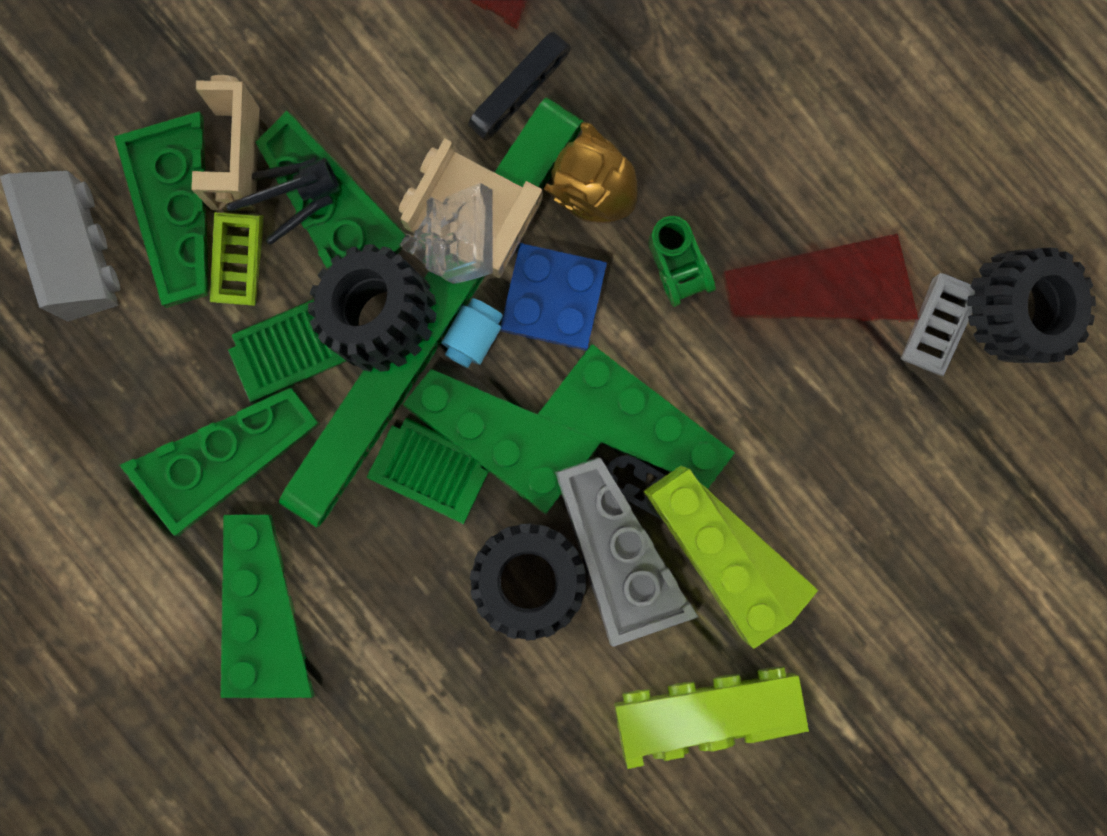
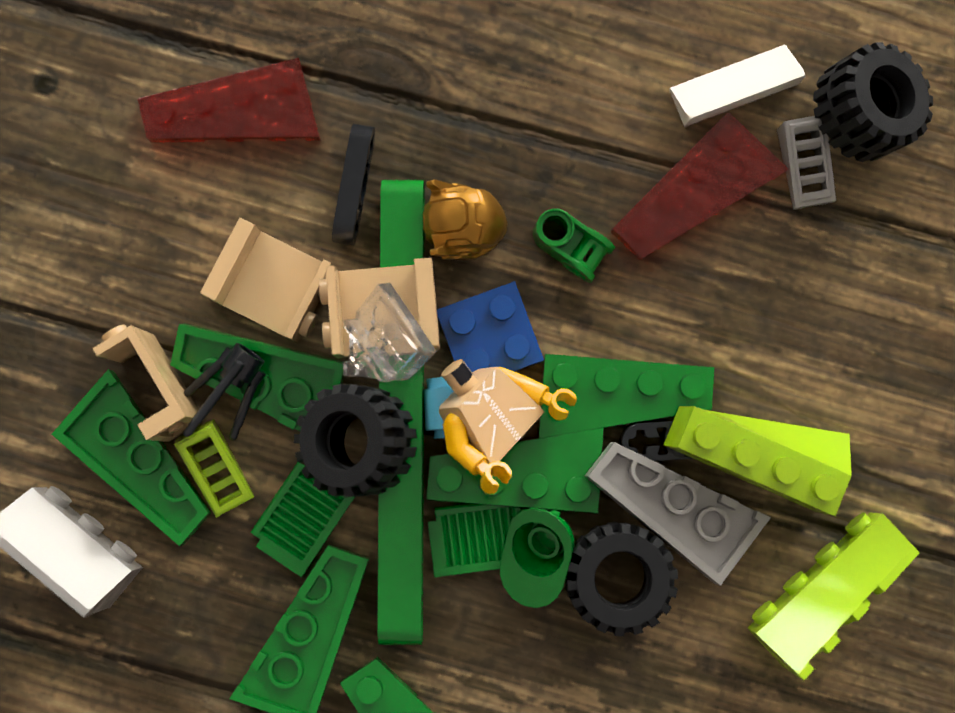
camera: 30 degrees left, 0 degrees up
none -> tan panel [200,217,333,343]
none -> torso [439,359,577,494]
none -> green piece [500,508,574,608]
none -> white slope [669,45,806,127]

